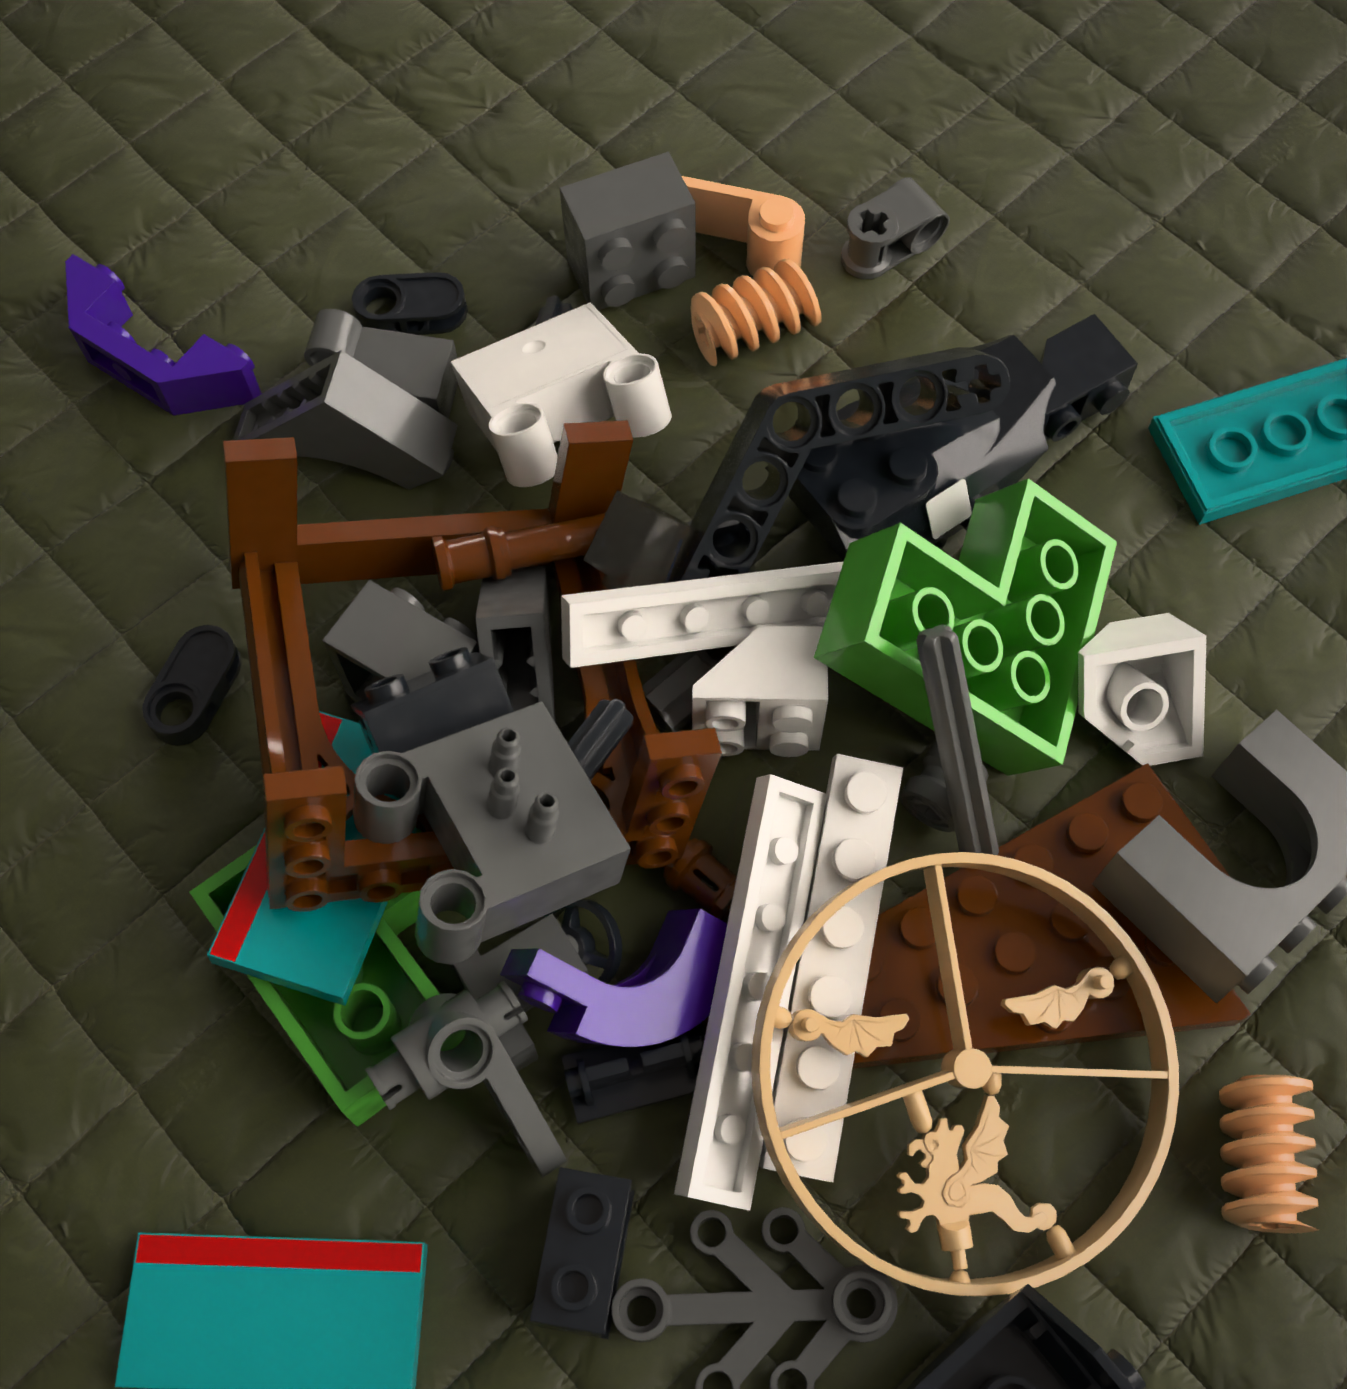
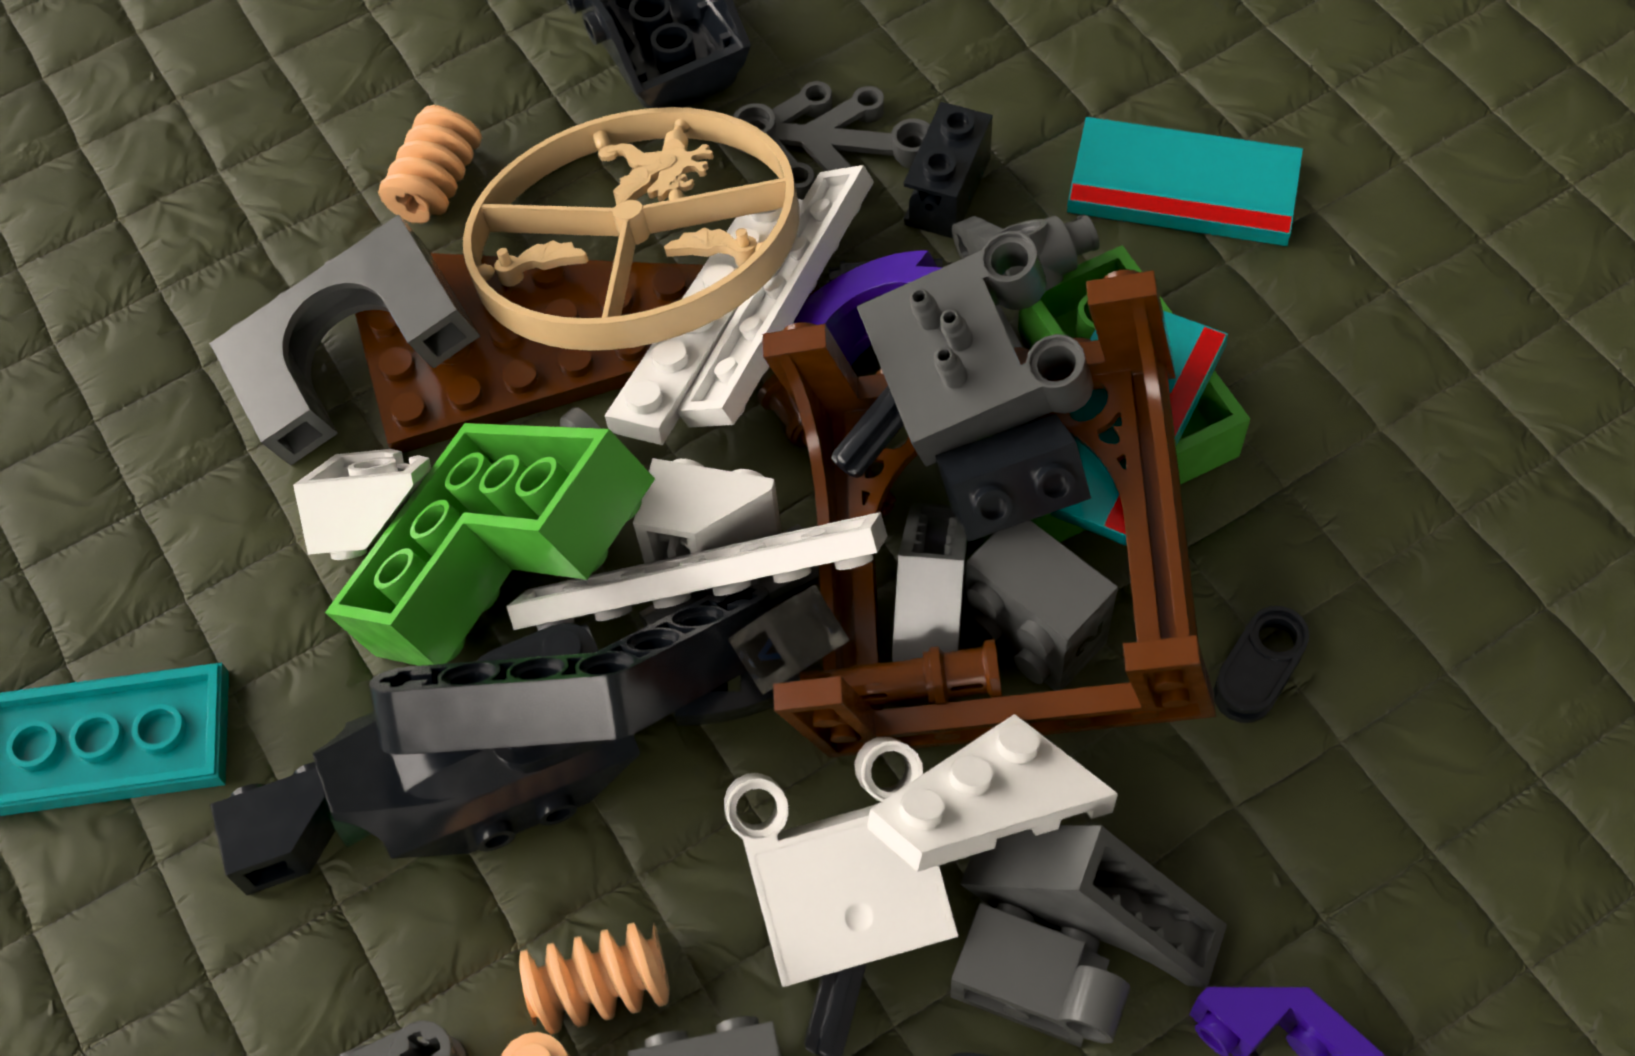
camera: 165 degrees left, 5 degrees down
dark grey axle [916,625,999,855] -> none
none -> white wing [867,714,1118,872]

